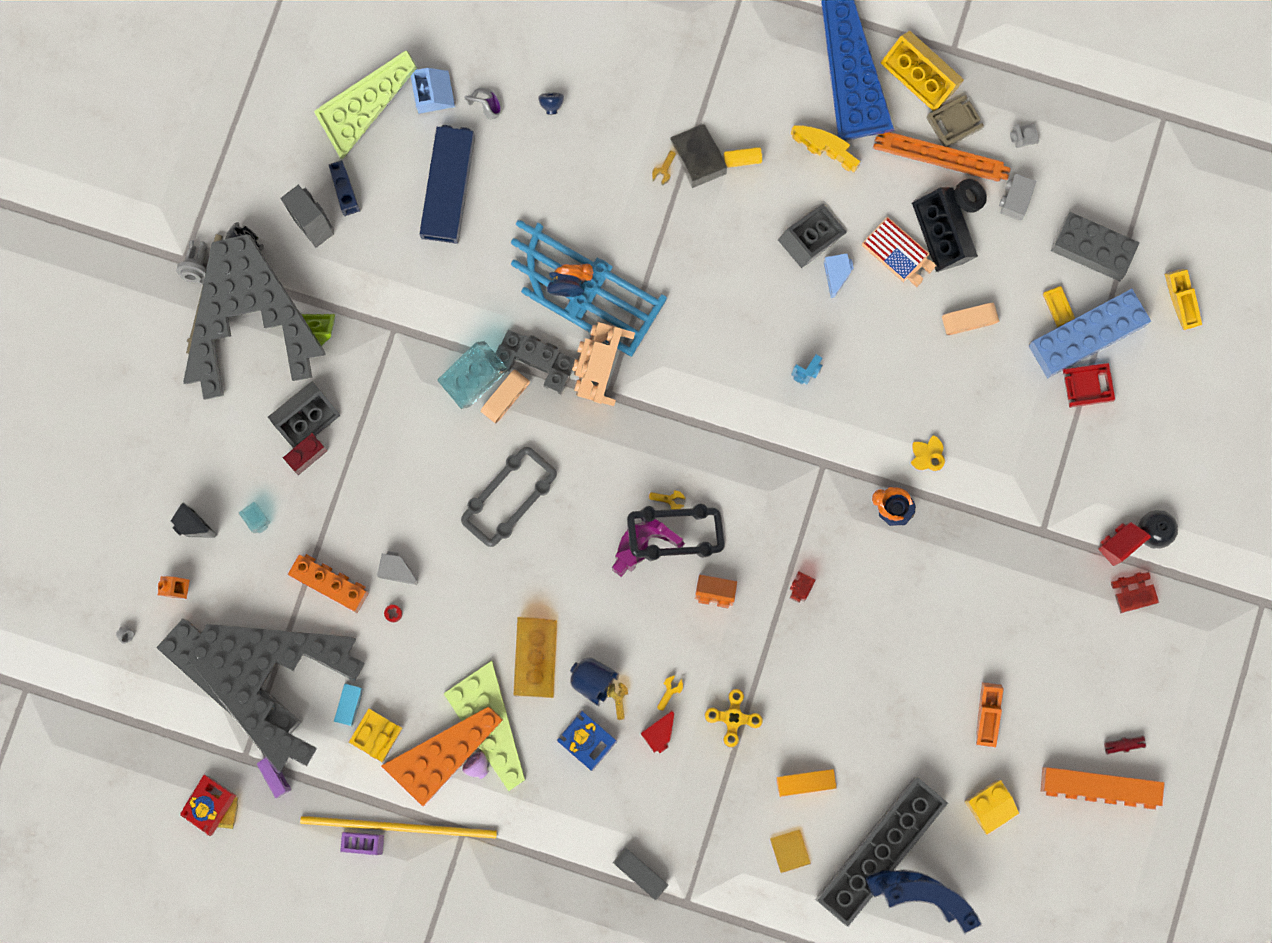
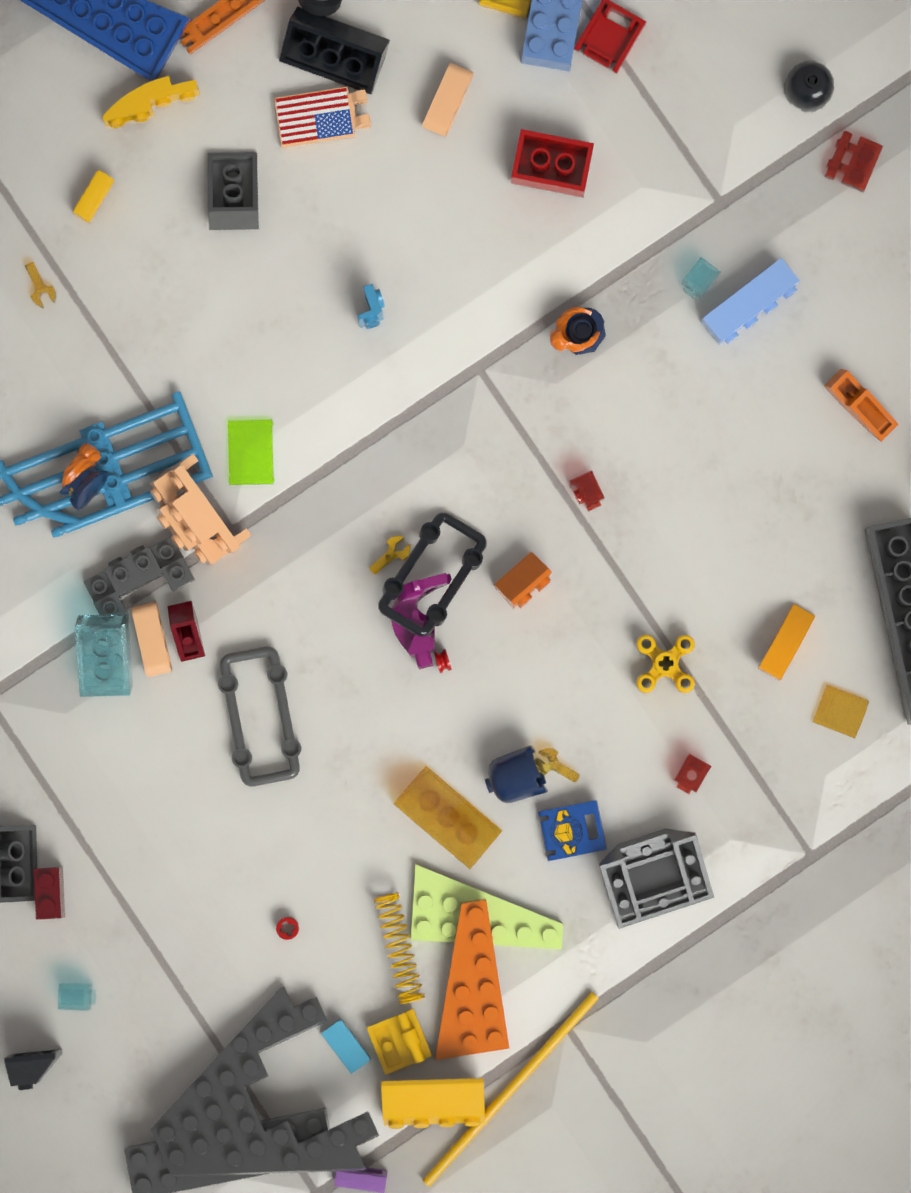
camera: 50 degrees left, 5 degrees up
orange brick [158,576,190,599] -> none
orange brick [287,554,369,613] -> none
medium lavender slope [340,832,384,855] -> none
light grey slope [377,551,418,585] -> none
lavender brick [462,752,489,779] -> none
dark grey beam [612,847,669,900] -> none
red slope [640,711,674,754] -> none
yellow bar [657,676,683,711] -> none
clear smoke slope [670,124,727,188] -> none
light blue slope [824,253,853,298] -> none
yellow plate [911,435,945,471] -> none
red slope [1098,522,1151,566] -> none
none -> dark red slope [167,601,205,662]
none -> clear neon green piece [227,420,275,486]
none -> yellow piece [373,892,425,1004]
none -> yellow slope [381,1078,485,1129]
none -> red bush [434,649,452,673]
none -> red brick [511,129,594,198]
none -> dark grey slope [599,829,714,929]
none -> clear red brick [673,754,711,794]
none -> clear light blue brick [681,257,720,299]
none -> light blue brick [701,258,800,345]

